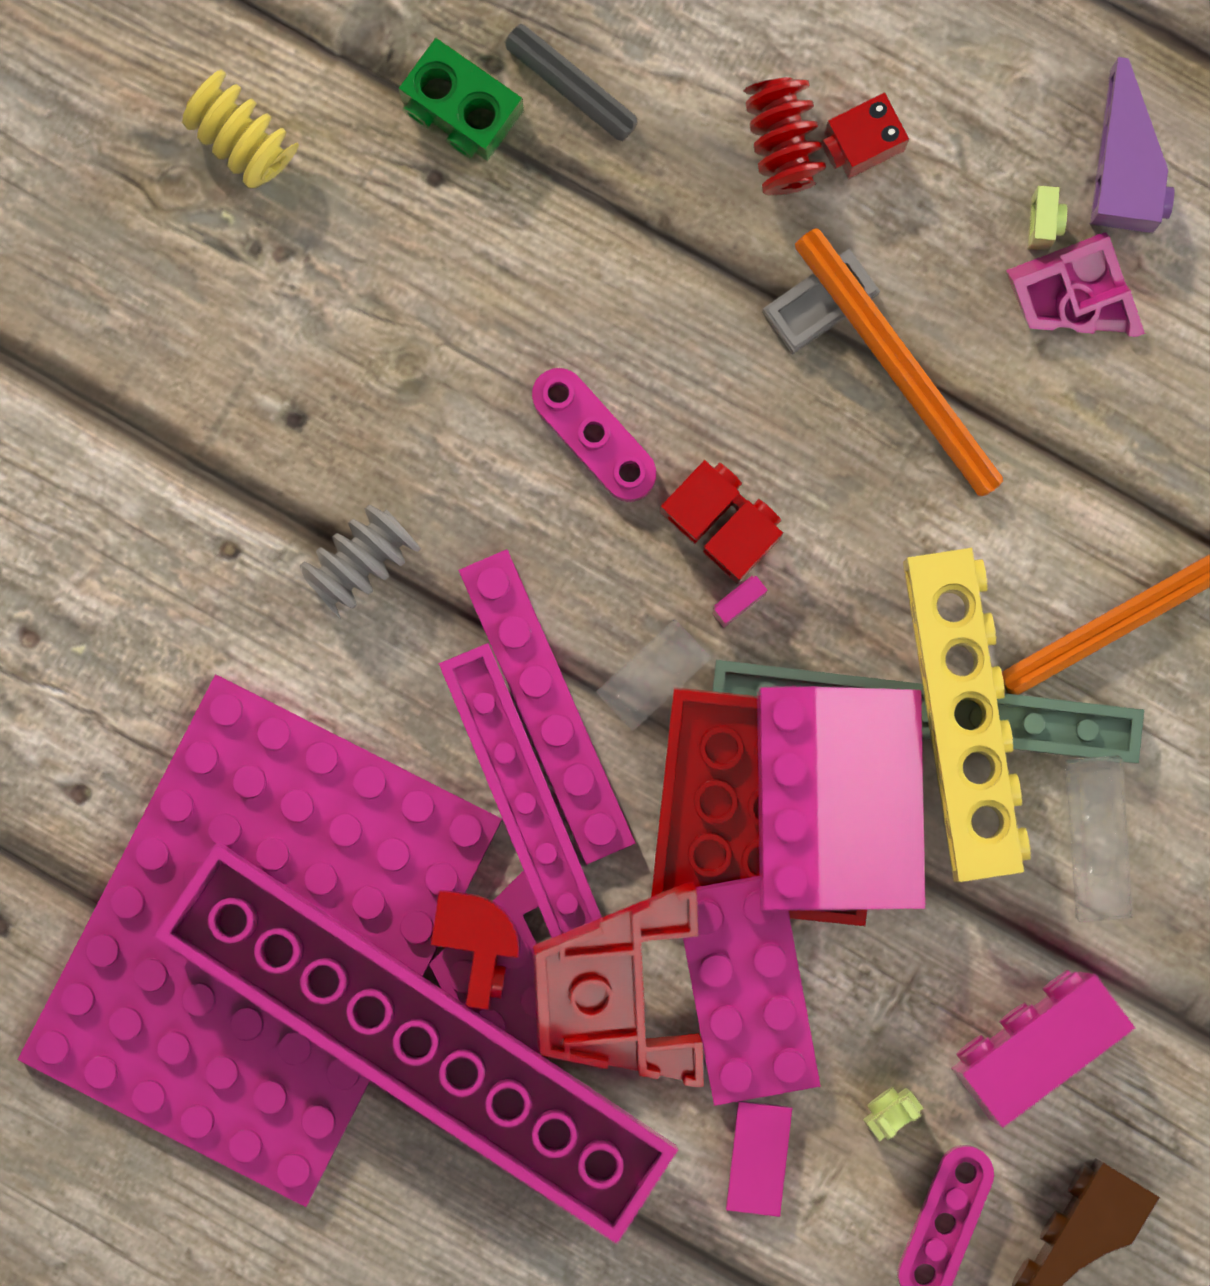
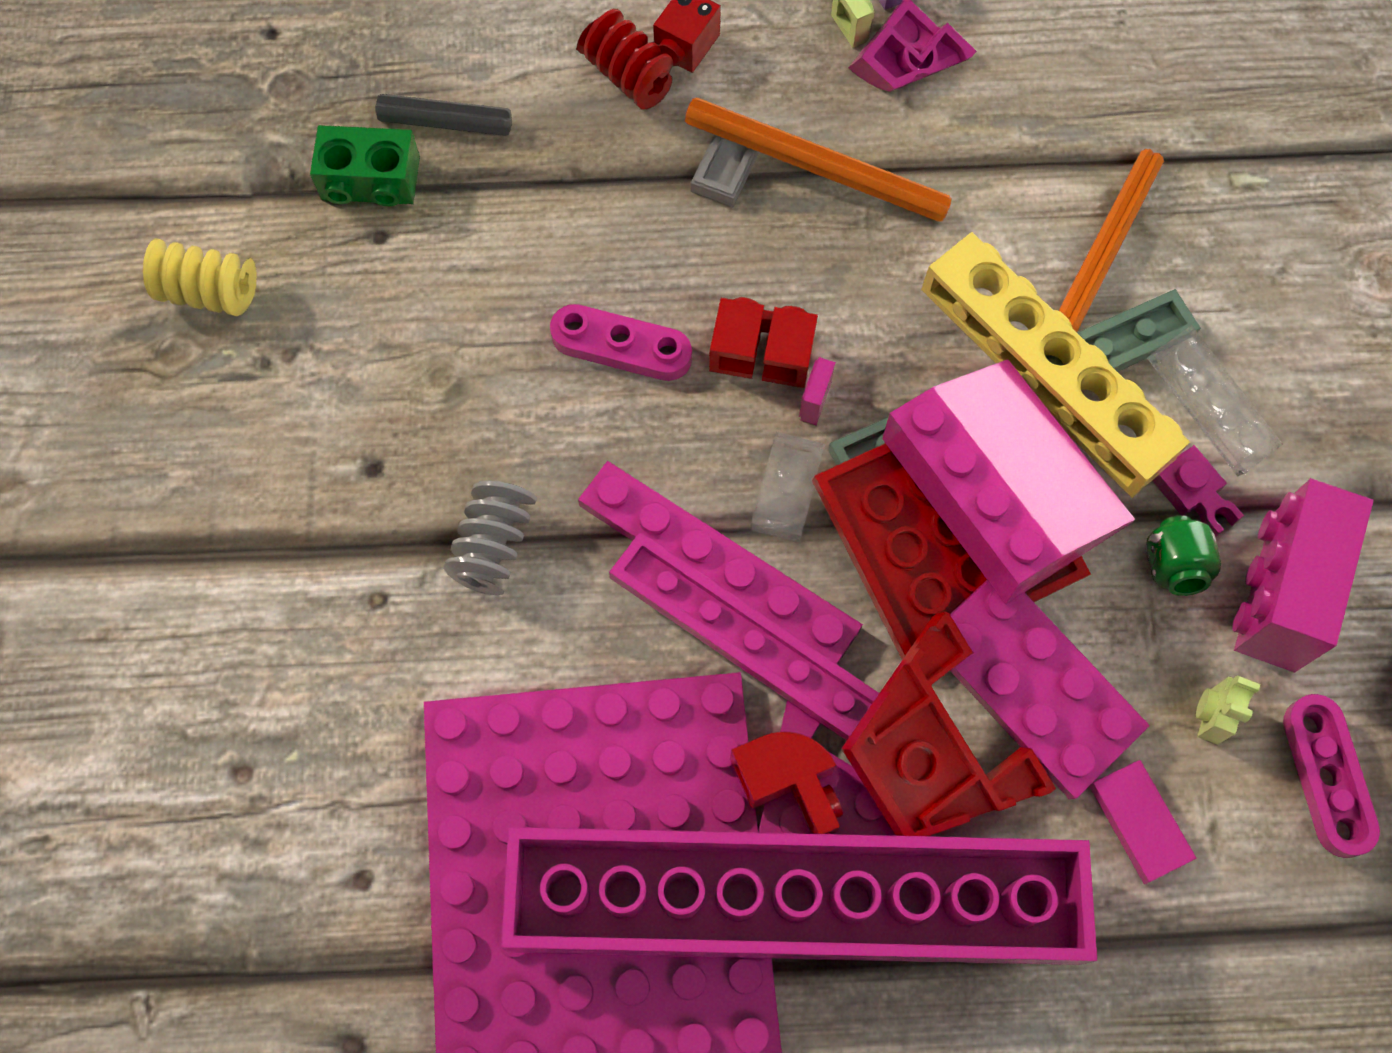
camera: 35 degrees left, 15 degrees down
none -> green head [1146,516,1221,596]
none -> dark pink plate [1152,445,1244,538]

